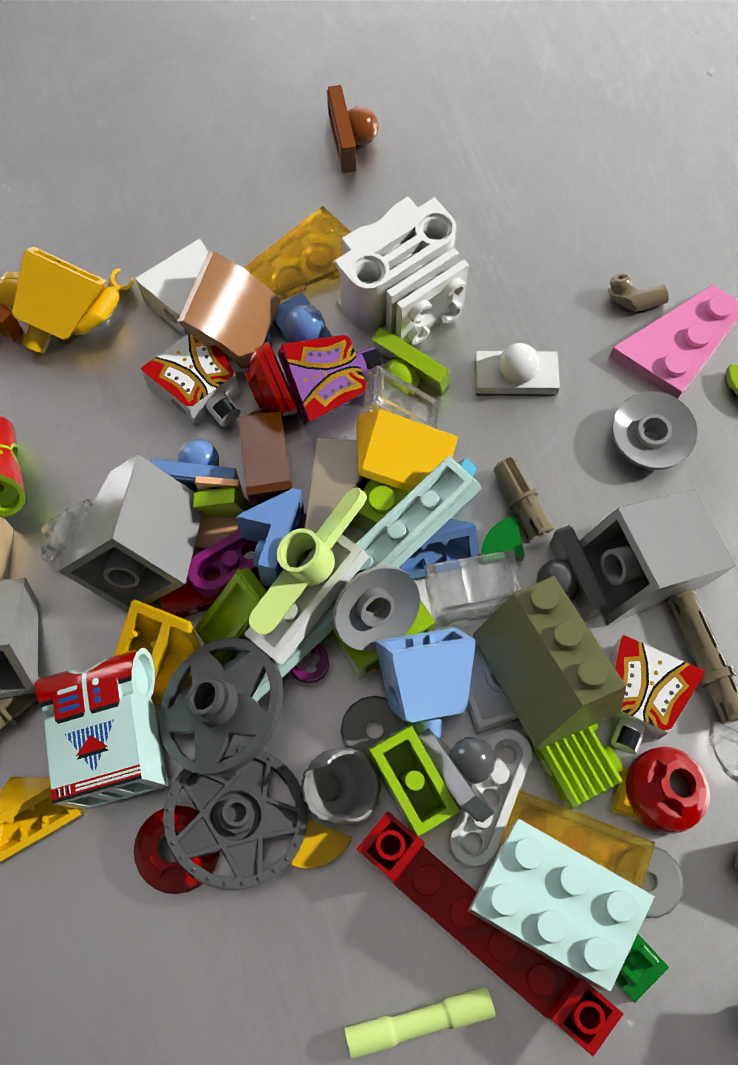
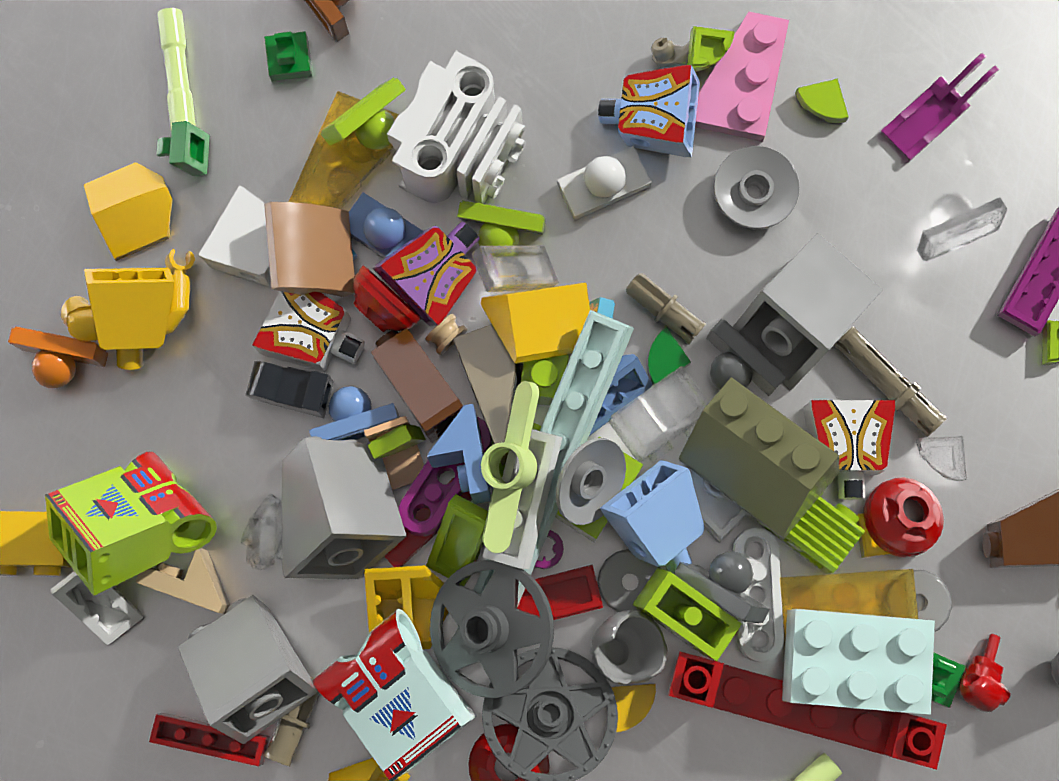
camera: 25 degrees left, 10 degrees up
none -> yellow slope [83,162,173,261]
none -> green tile [156,121,210,176]
none -> yellowish green piece [157,8,196,131]
none -> black leg [245,361,334,419]
none -> green tile [264,31,312,82]
none -> lime tile [321,77,406,149]
none -> tan bush [425,313,468,355]
none -> red tile [517,564,603,620]
none -> torso [598,65,700,157]
none -> lime tile [687,26,735,71]
none -> red piece [959,634,1011,712]

